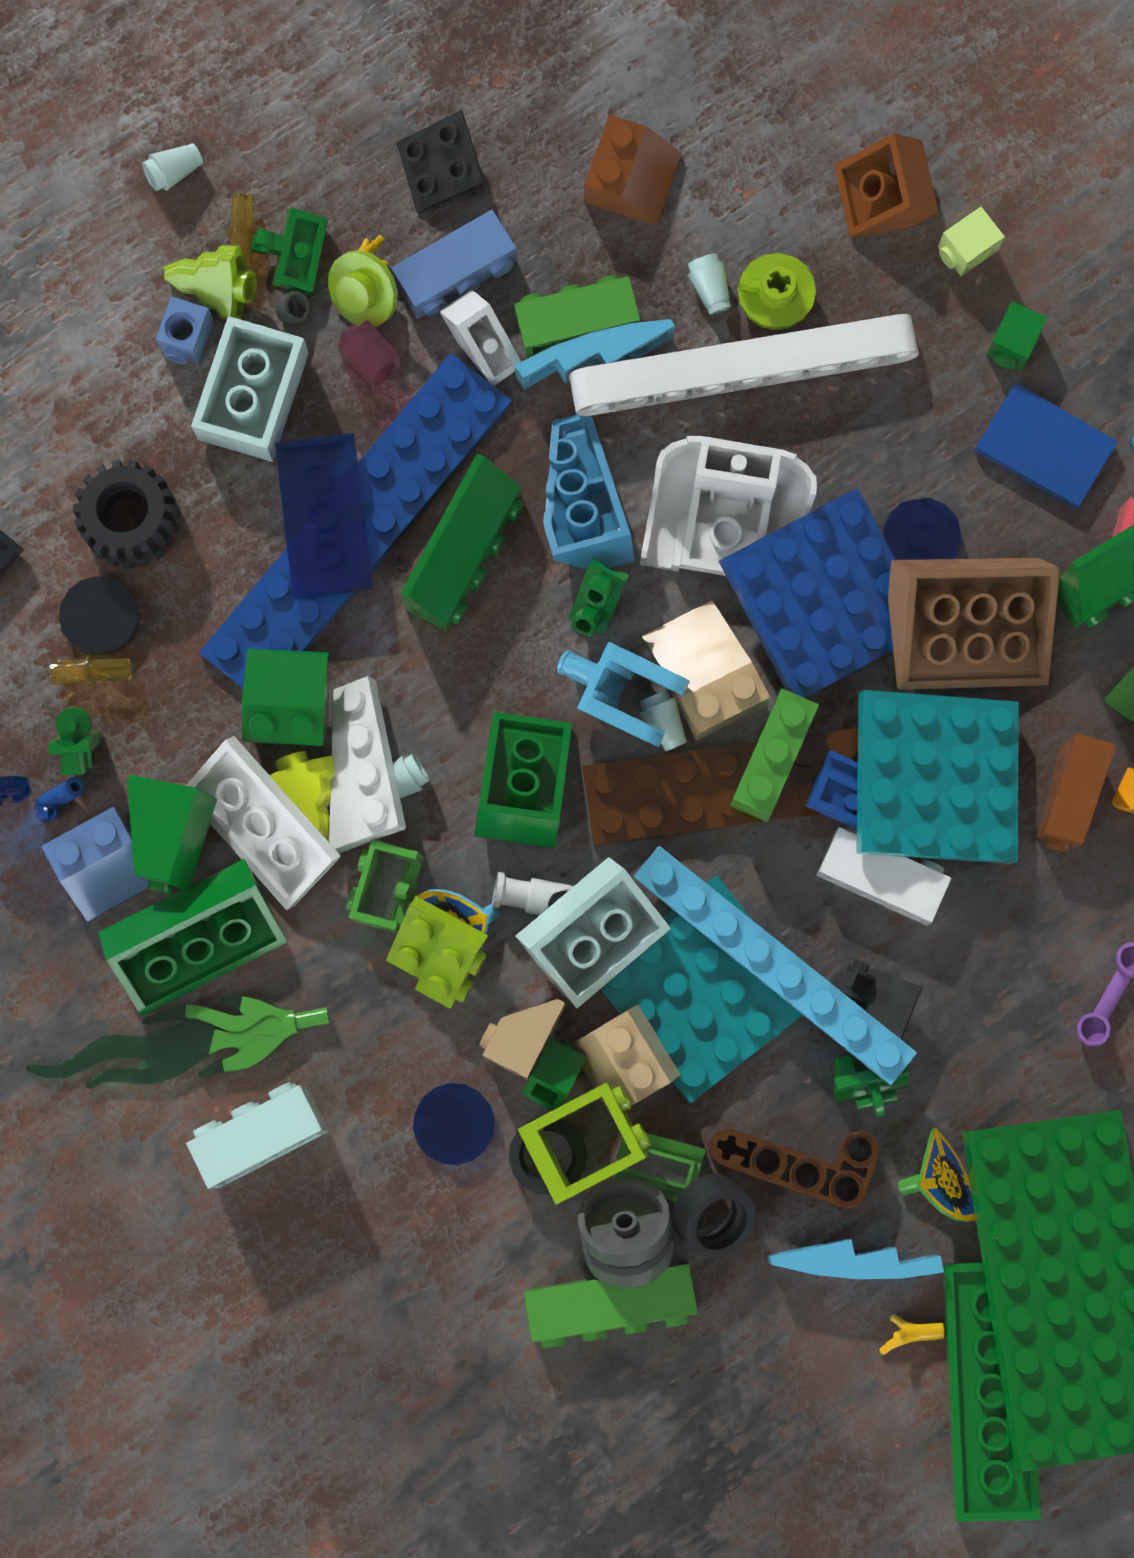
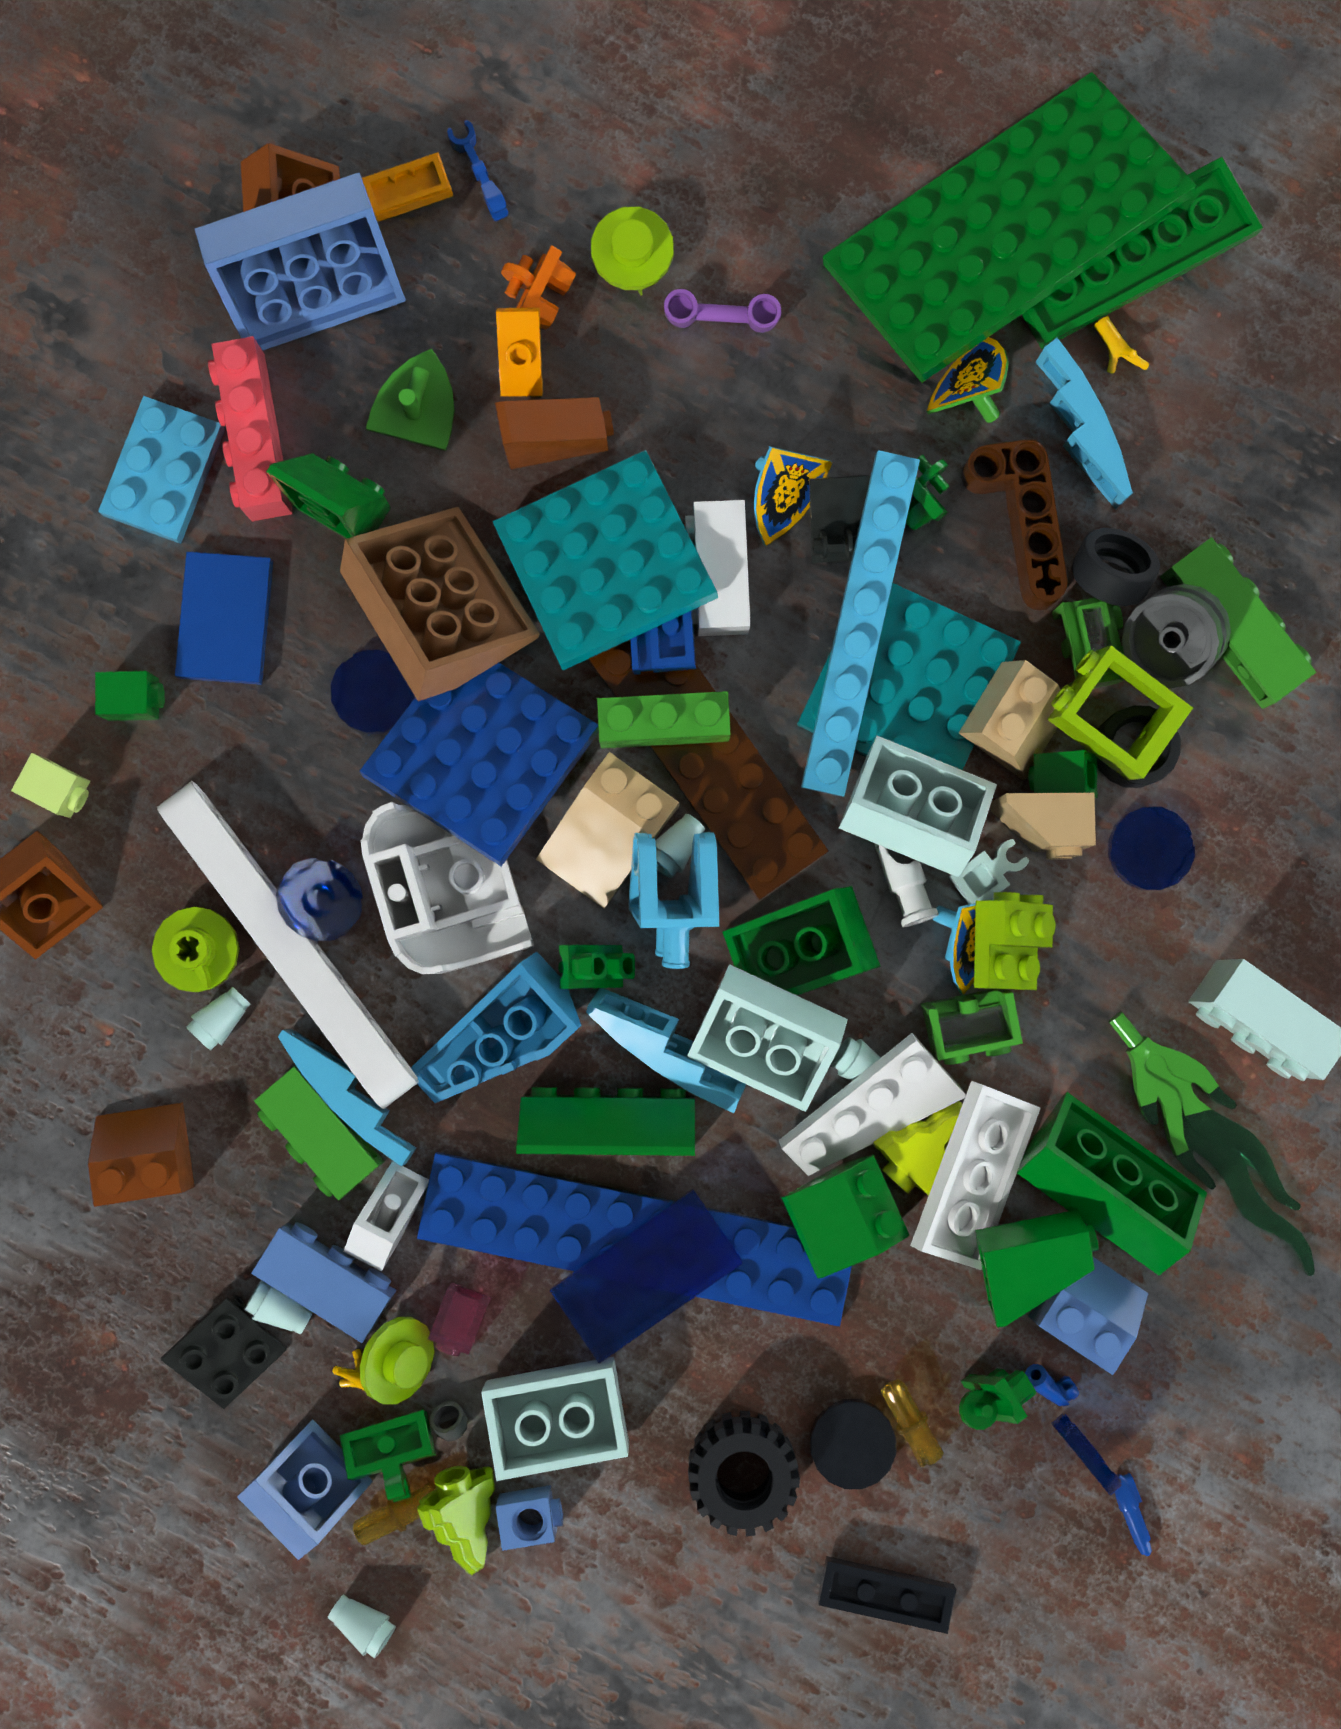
camera: 120 degrees left, 5 degrees up
none -> medium blue slope [237,1419,373,1560]
none -> light aqua cone [244,1280,313,1334]
none -> clear blue tile [276,858,363,941]
none -> medium azure slope [586,988,746,1113]
none -> light aqua brick [687,964,848,1112]
none -> shield [754,446,833,546]
none -> light aqua plate [948,839,1030,905]

